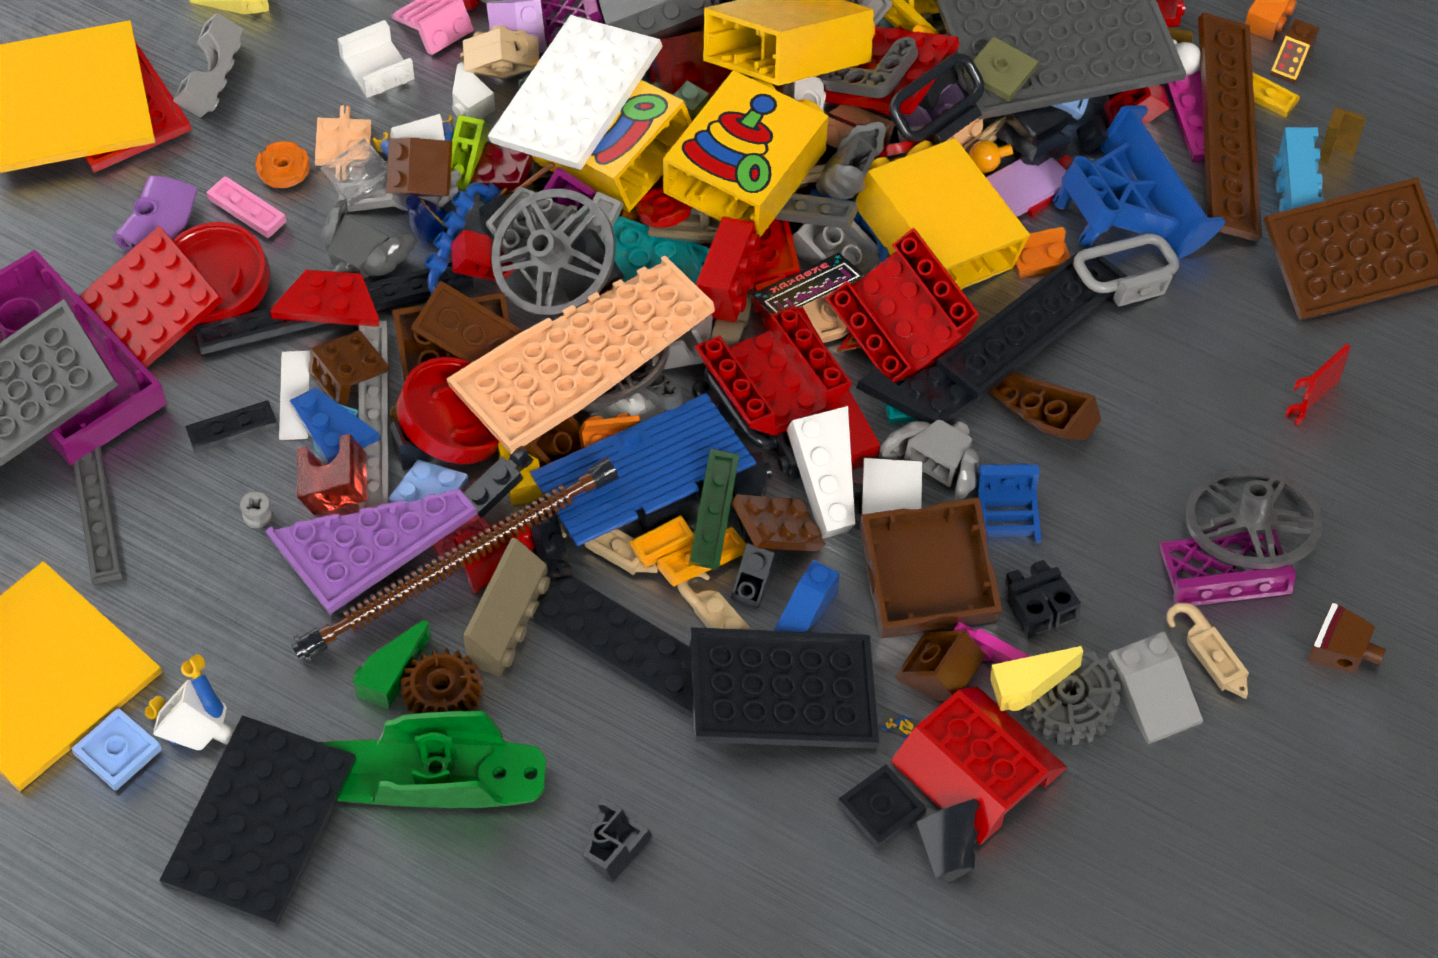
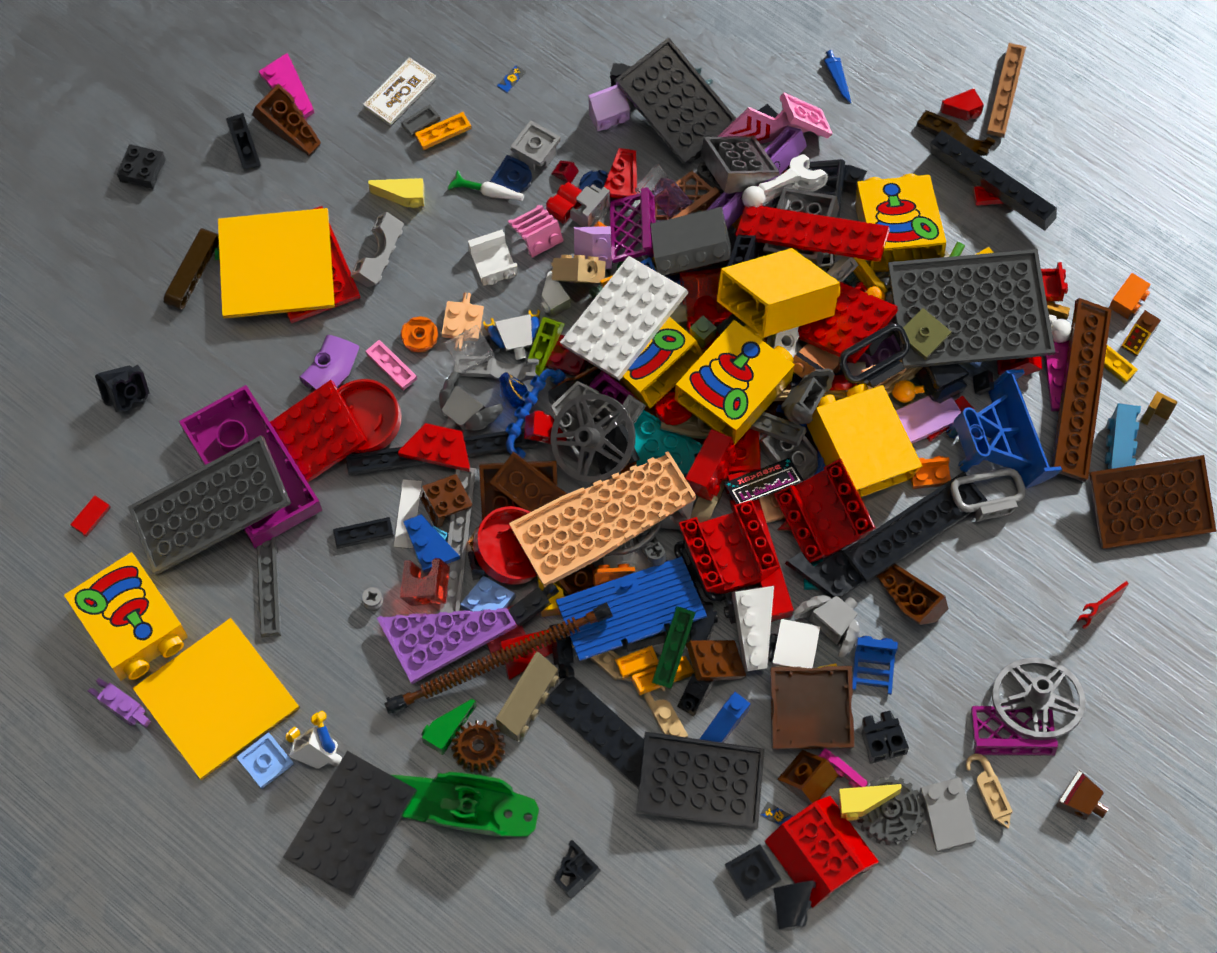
camera: 10 degrees right, 10 degrees up
reddish brown slope [386,138,453,197] -> none
dark grey beam [821,37,919,98] -> none

